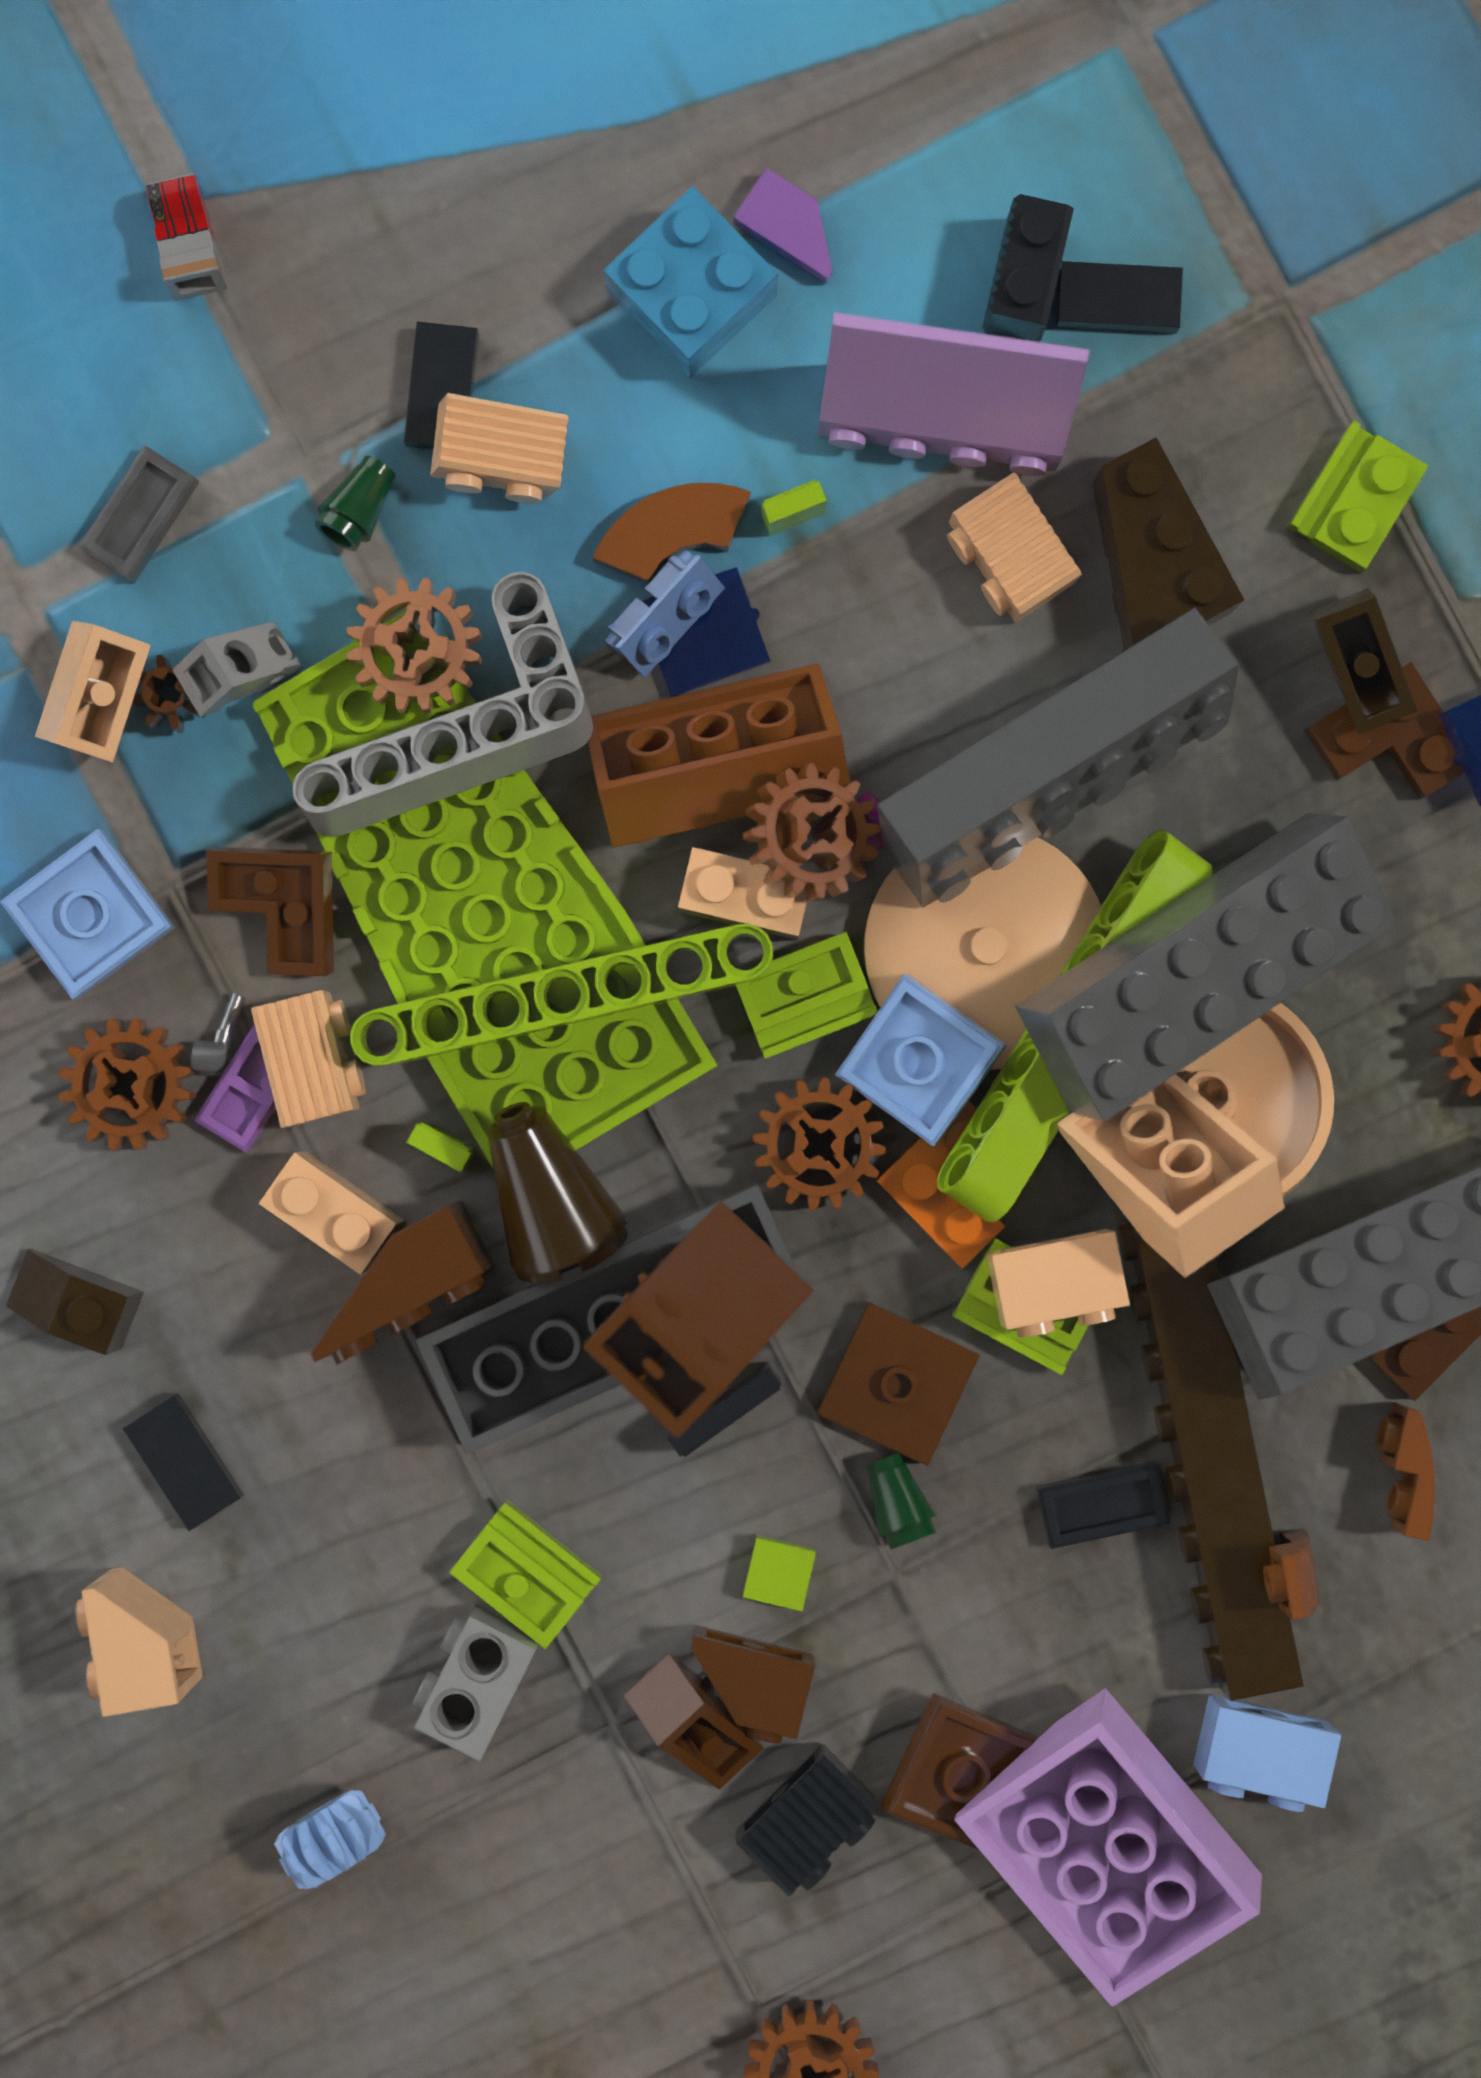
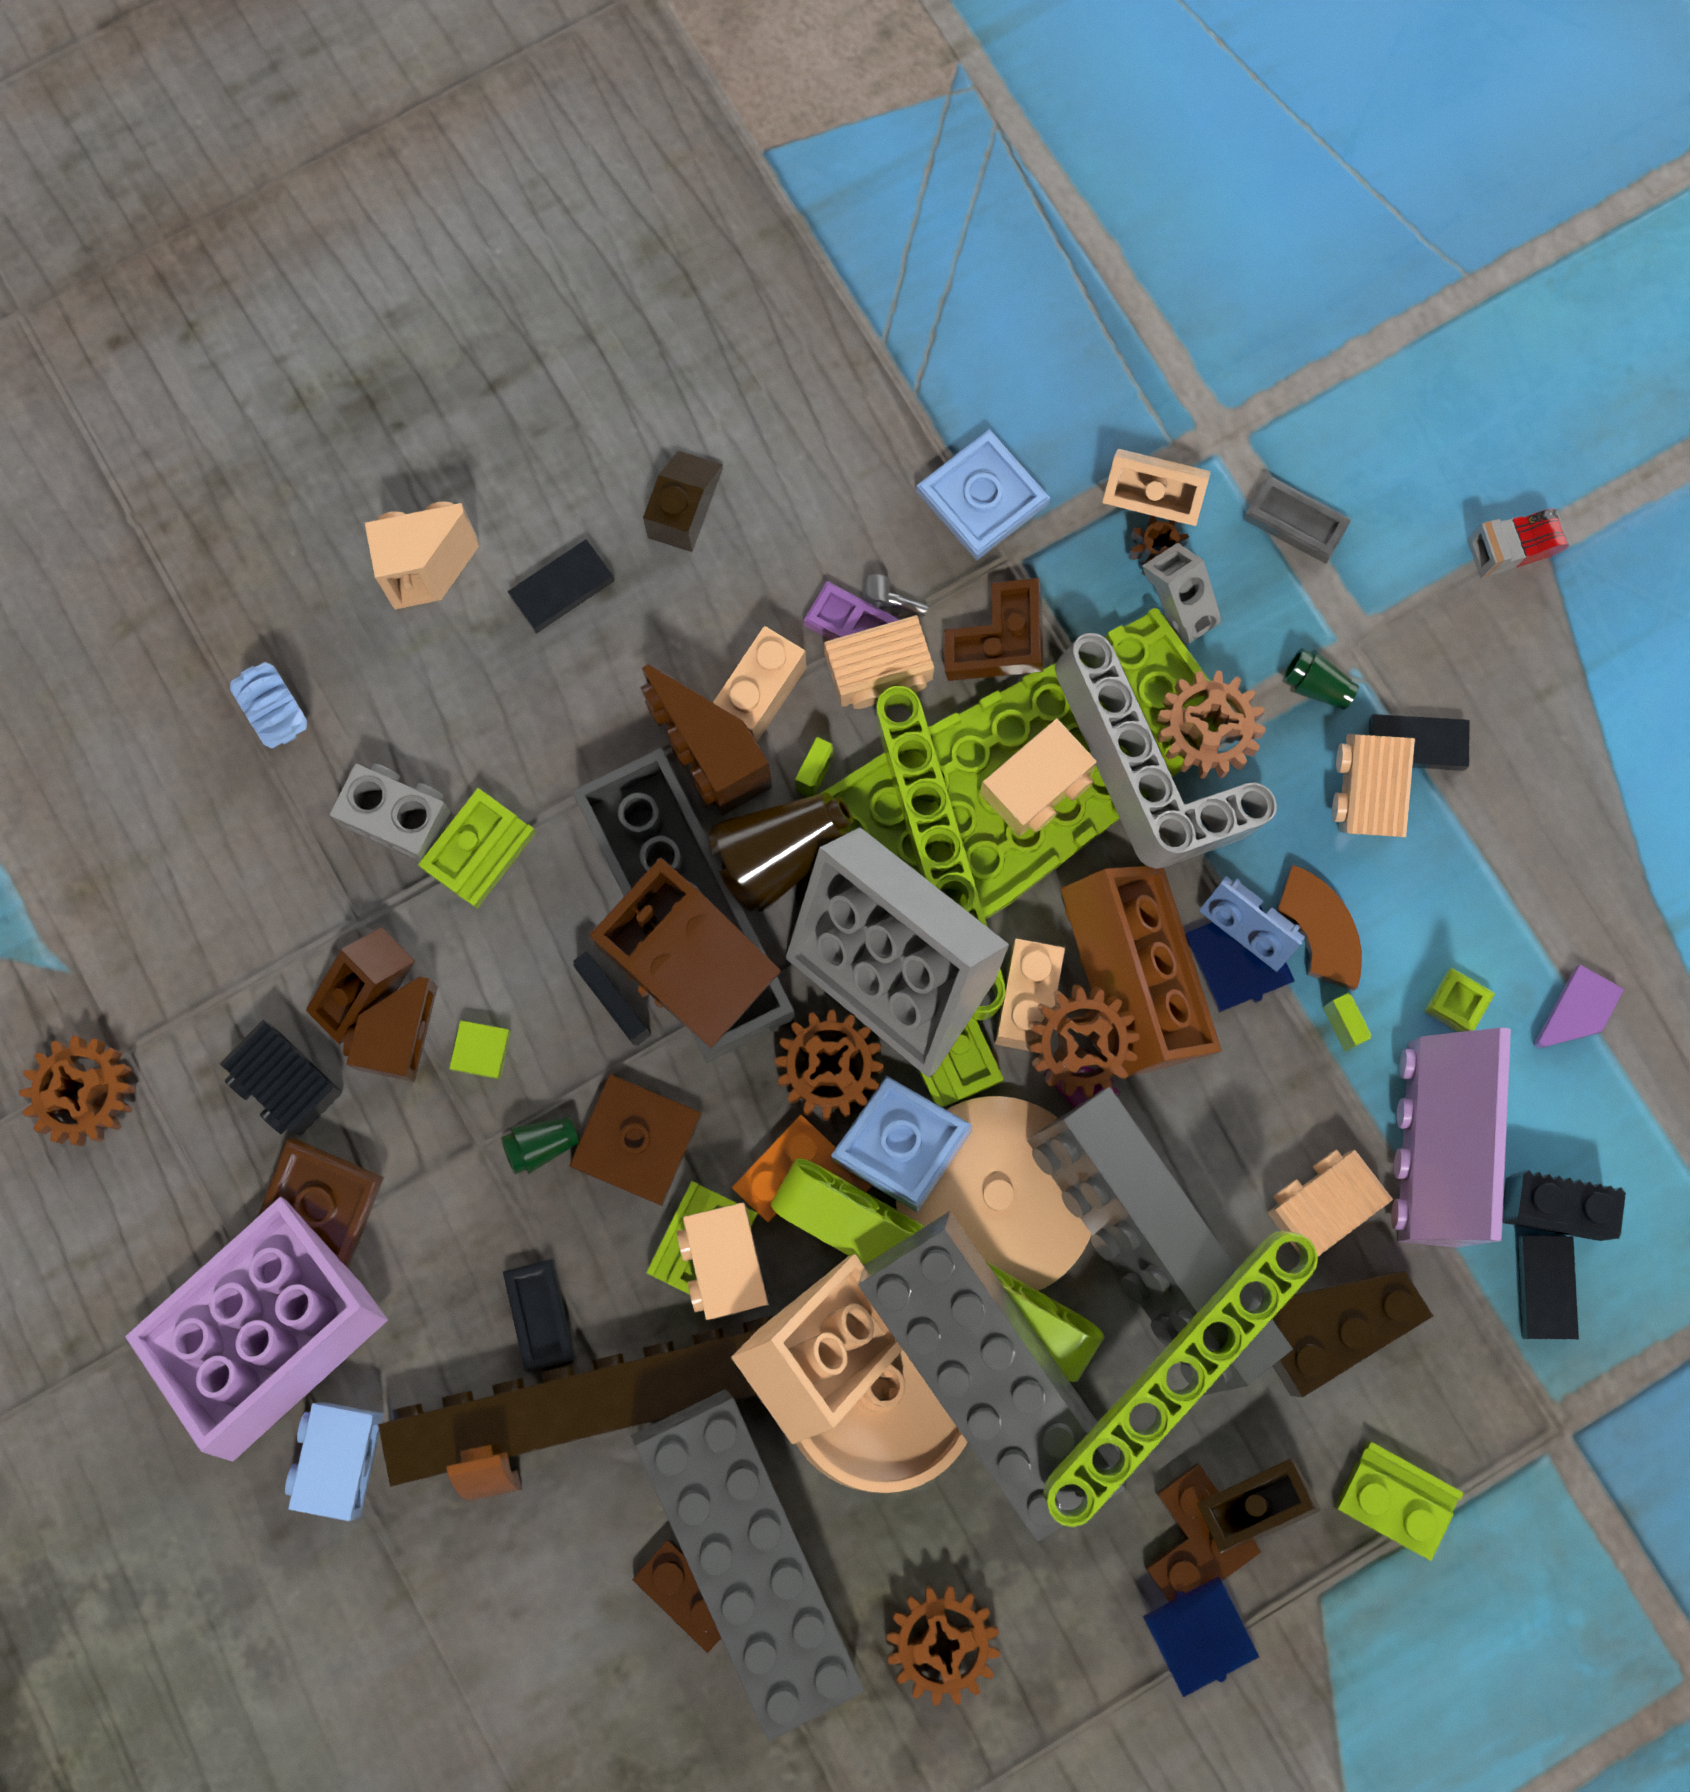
camera: 90 degrees right, 10 degrees down
dark orange gear [58,1018,196,1150] -> none
dark azure brick [603,185,778,378] -> none
dark orange slope [1376,1402,1435,1541] -> none
none -> light grey slope [786,827,1009,1077]
none -> light nougat brick [980,718,1097,837]
none -> lime beam [1043,1231,1318,1527]
none -> lime tile [1424,968,1496,1032]

